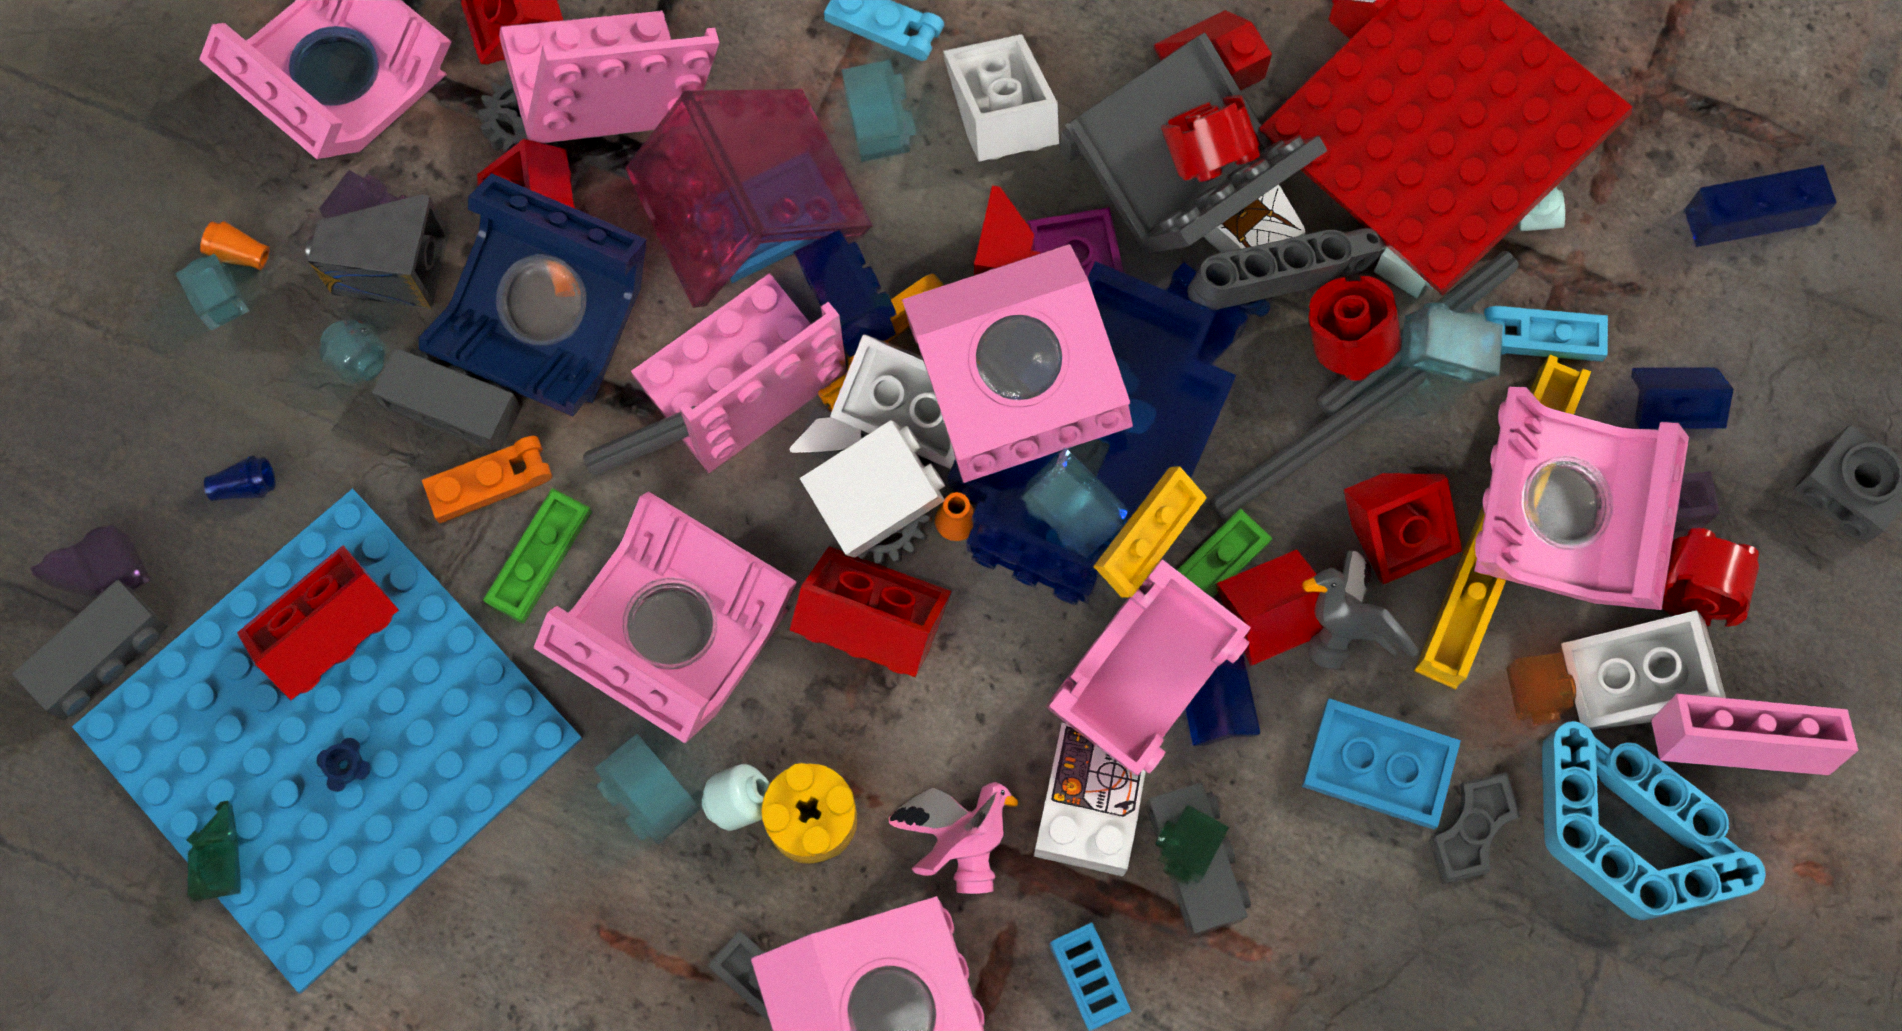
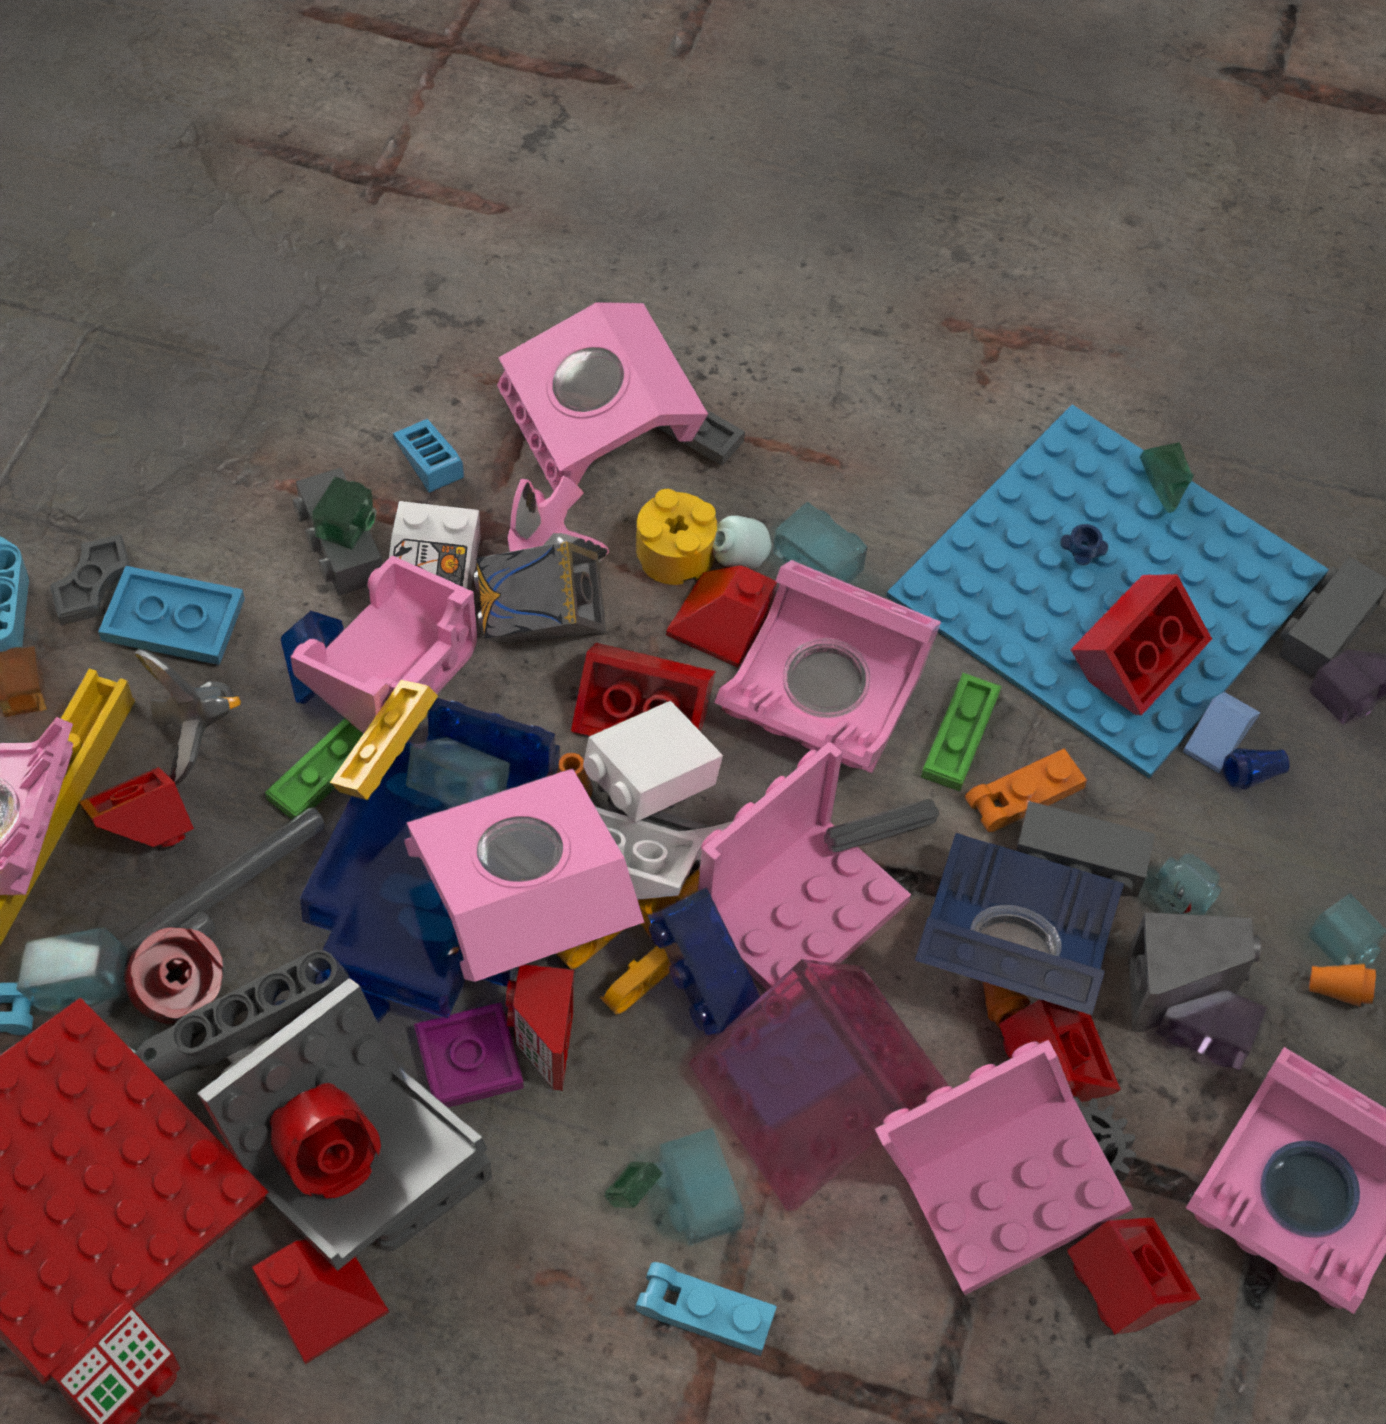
camera: 170 degrees right, 15 degrees down
white slope [943,34,1059,161] -> none
red slope [1215,549,1324,666] -> none
none -> flat silver slope [474,541,606,643]
none -> clear green tile [604,1162,663,1208]
none -> red slope [666,565,777,668]
none -> light blue slope [1183,692,1260,773]

